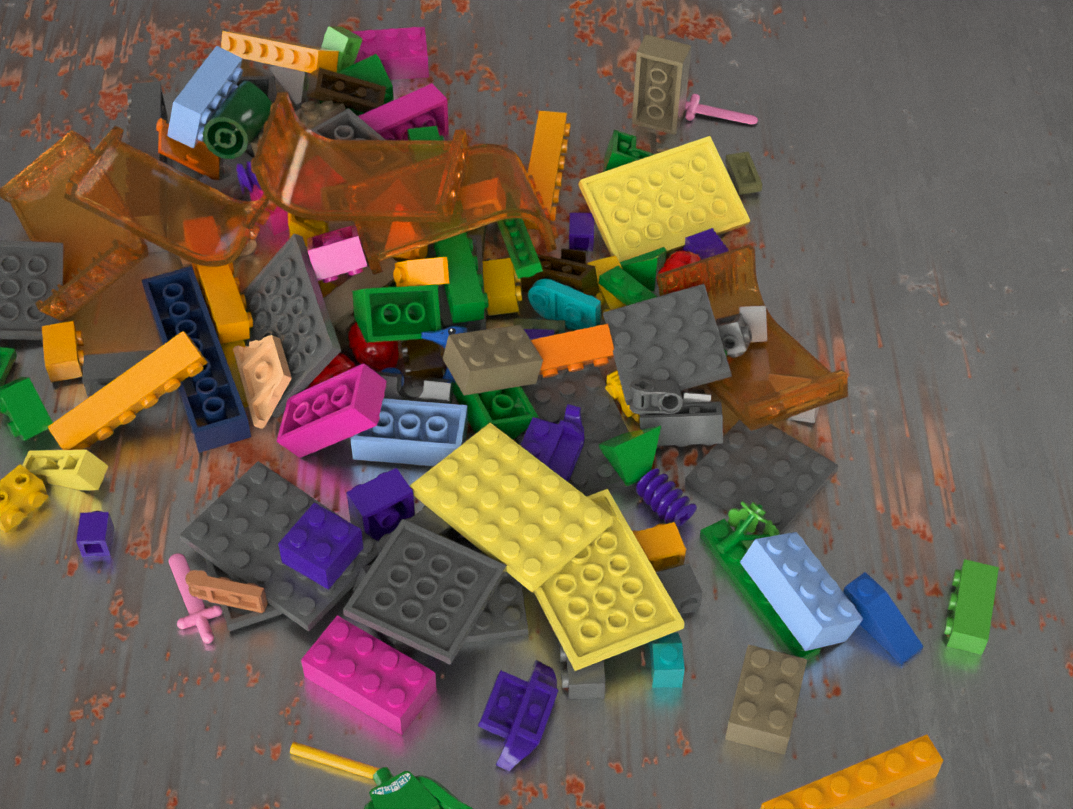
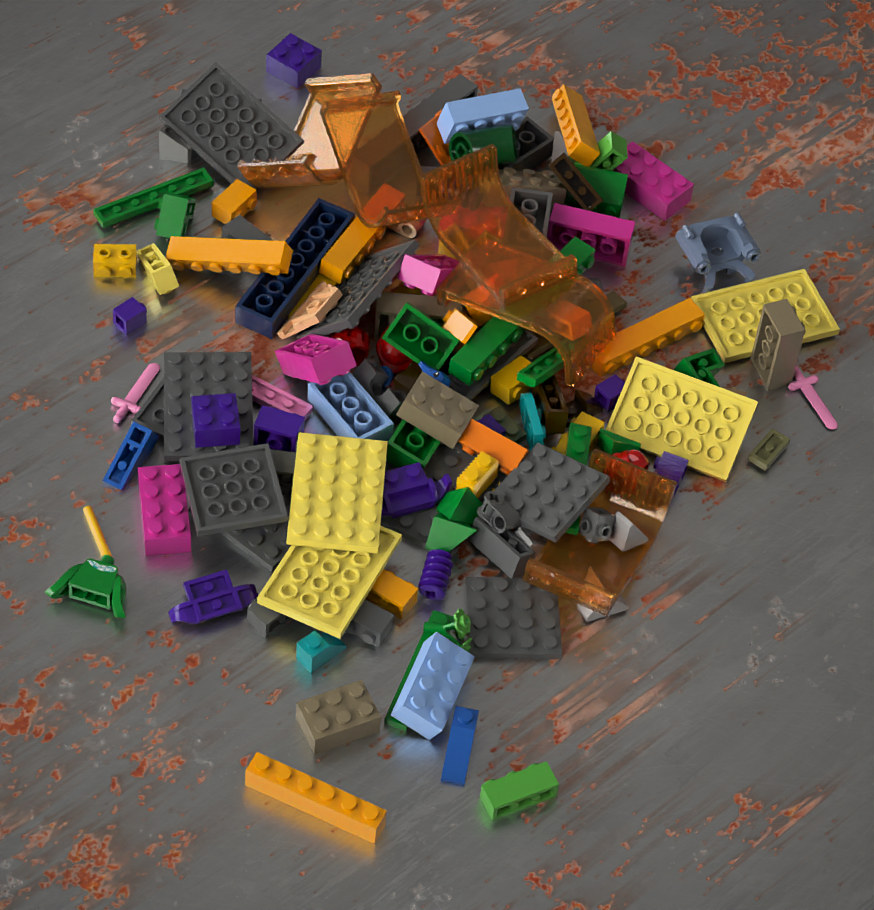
camera: 45 degrees right, 0 degrees up
nougat hinge [185,570,268,613] -> none
none -> blue slope [102,421,160,491]
none -> bright pink plate [252,375,313,420]
none -> green slope [436,487,485,525]
none -> yellow brick [456,452,499,498]
none -> sand blue piece [675,213,761,294]
none -> light yellow plate [691,269,840,363]

